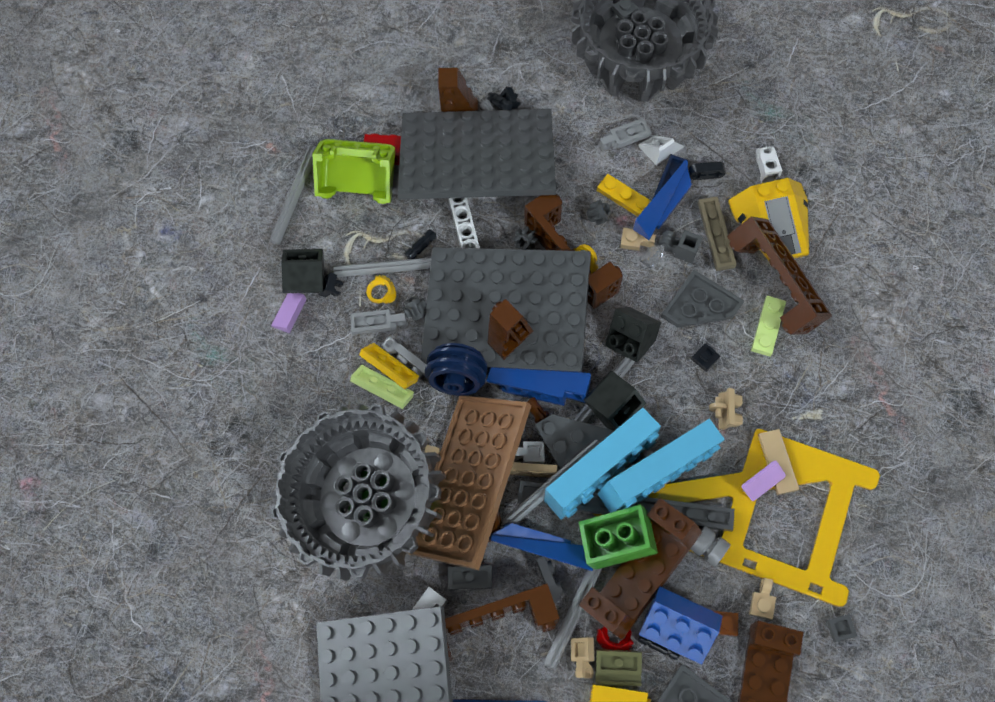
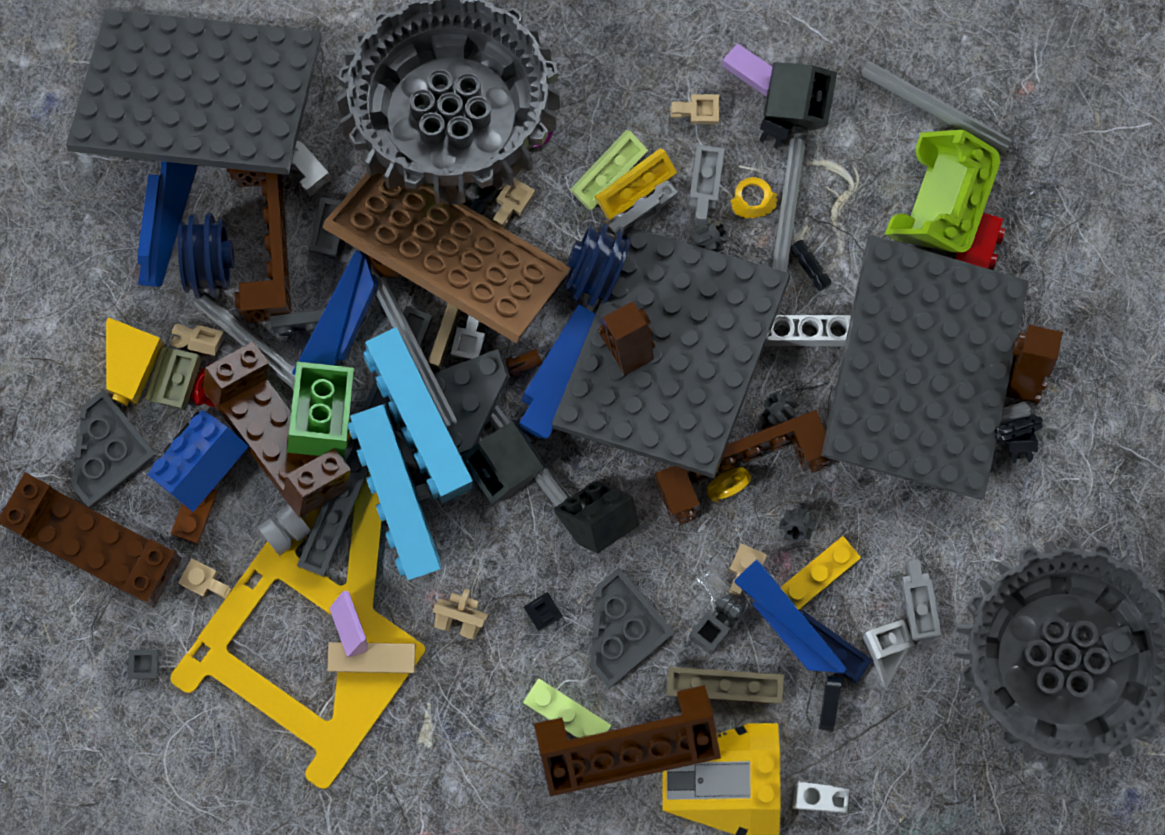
camera: 105 degrees right, 10 degrees up
none -> dark blue wheel [178,213,234,299]
none -> tan plate [670,94,719,125]

